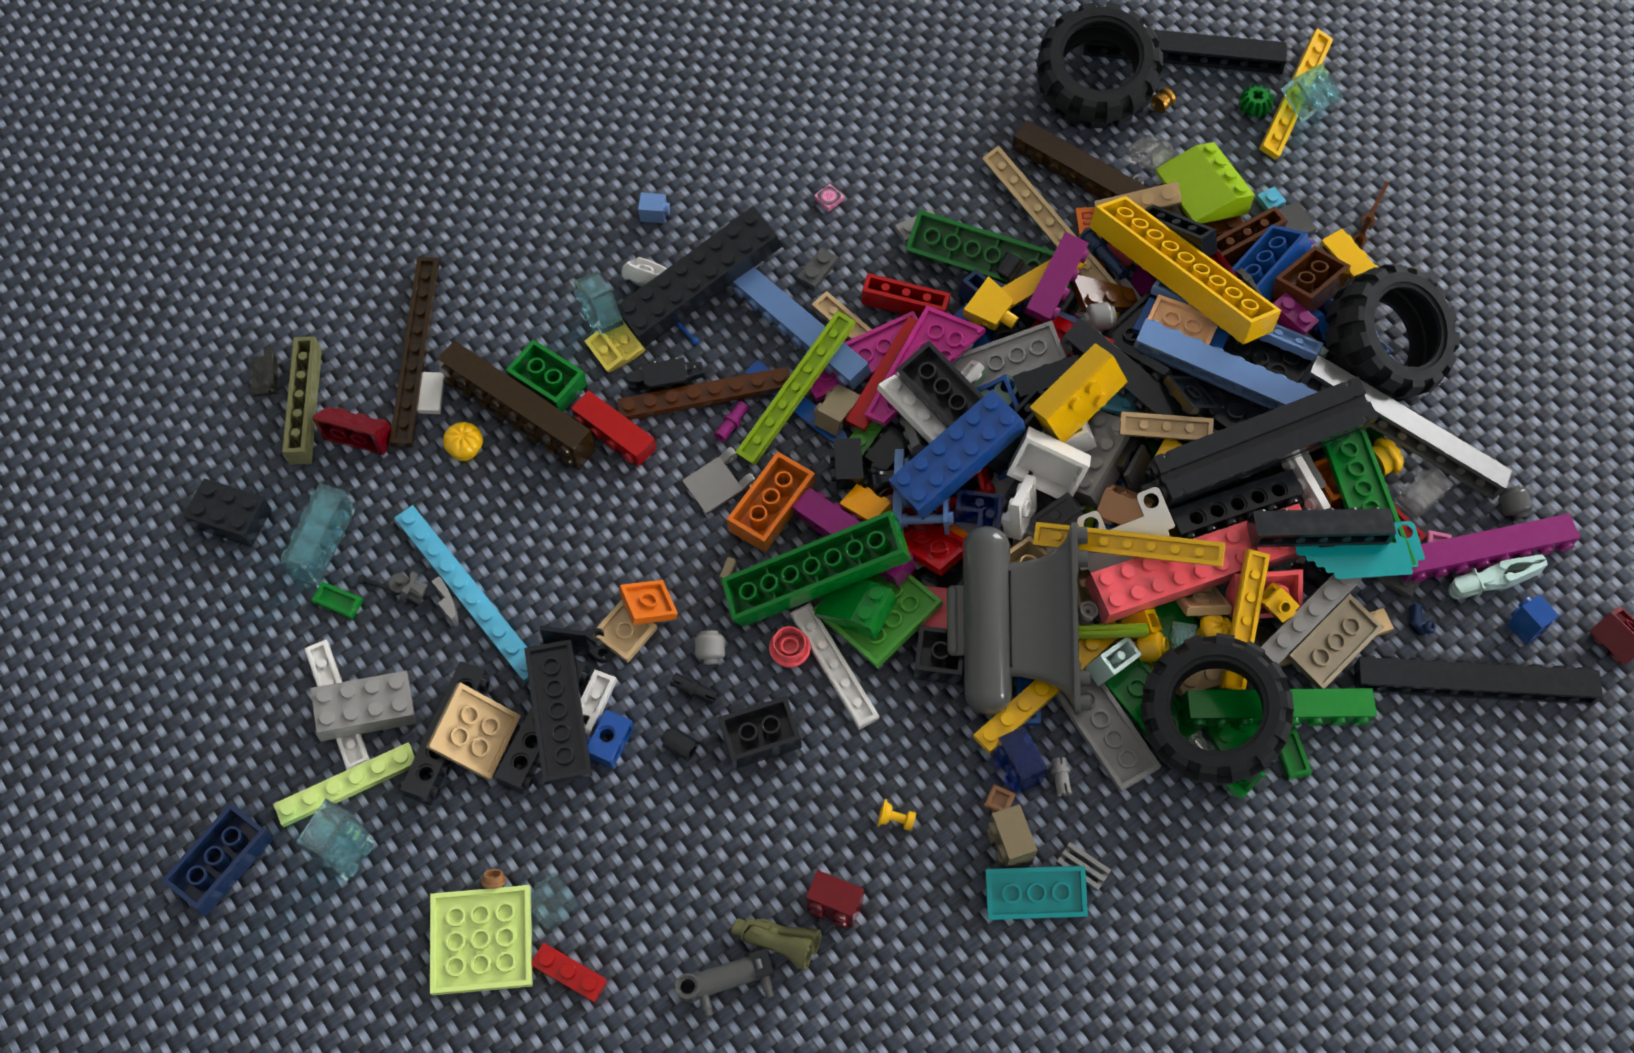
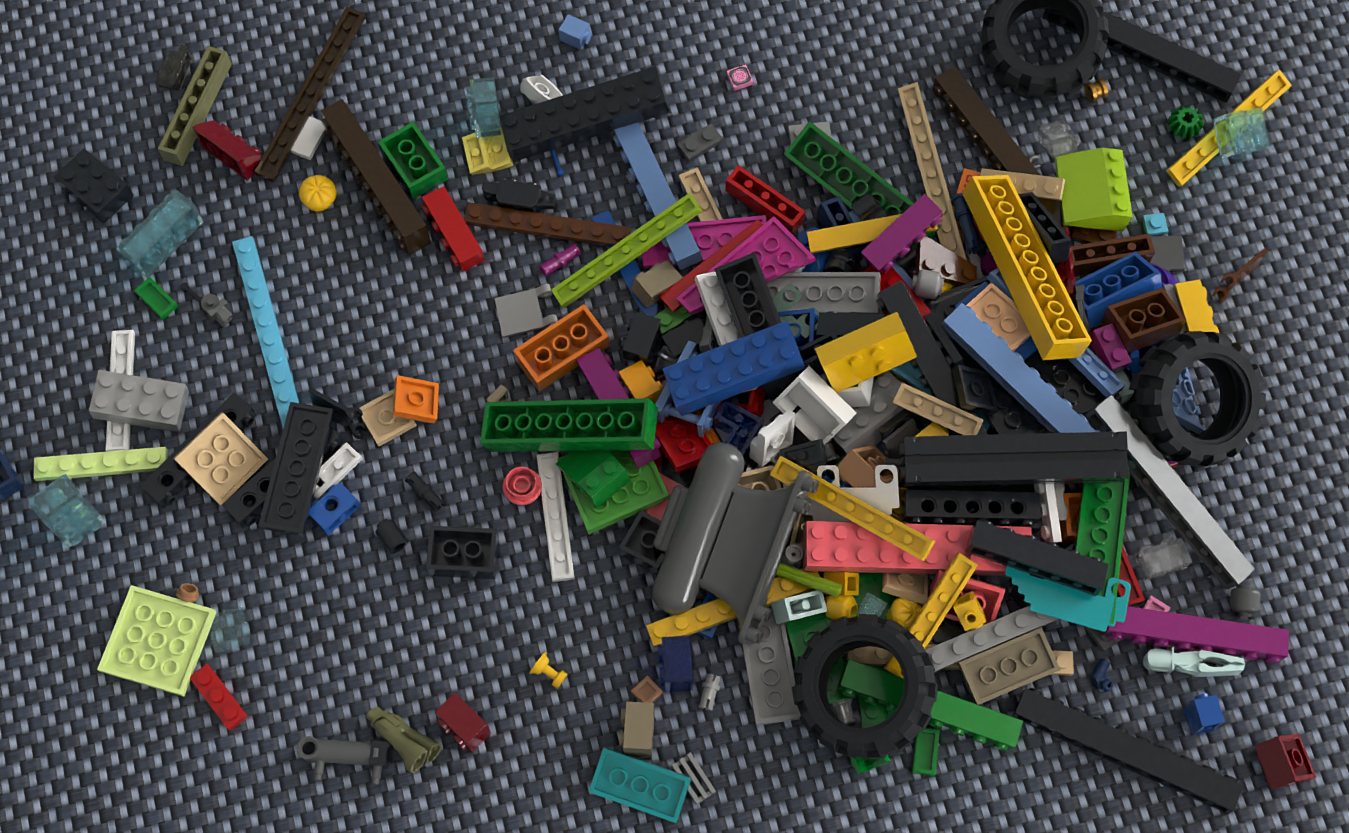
camera: 20 degrees right, 5 degrees up
light grey slope [431,576,459,628] -> none
light grey head [694,630,725,665] -> none
white plate [961,360,985,383] -> none
yellow torso [963,276,1019,330] -> none
yellow piece [1372,438,1404,477] -> none

